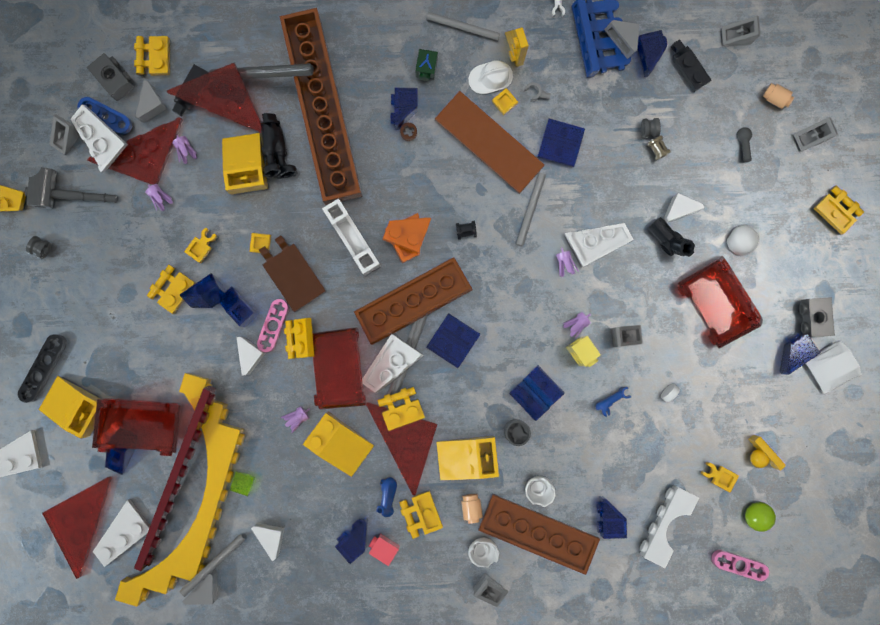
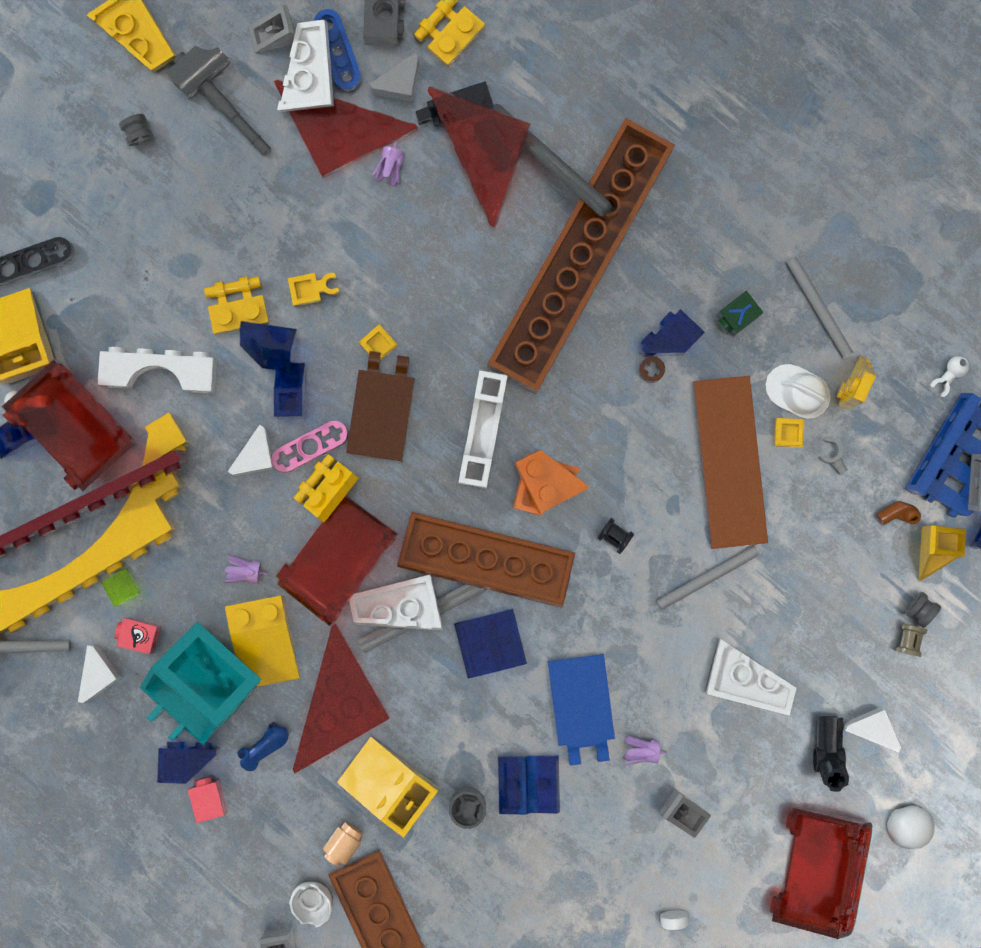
camera: 40 degrees right, 0 degrees up
lavender piece [145,184,173,211] -> none
yellow slope [222,133,268,195] -> none
black piece [261,113,297,179] -> none
yellow plate [377,387,425,431] -> none
yellow plate [399,490,443,539] -> none
white hair [525,476,556,507] -> none
clear blue slope [538,118,585,167] -> none
lavender piece [556,248,579,277] -> none
light yellow brick [566,336,601,367] -> none
blue piece [595,387,631,417] -> none
none -> white arch [98,347,217,394]
none -> coral brick [114,617,162,654]
none -> teal piece [139,622,261,745]
none -> blue tile [548,654,615,766]
none -> dark orange arm [876,501,921,525]
none -> yellow slope [919,525,966,582]

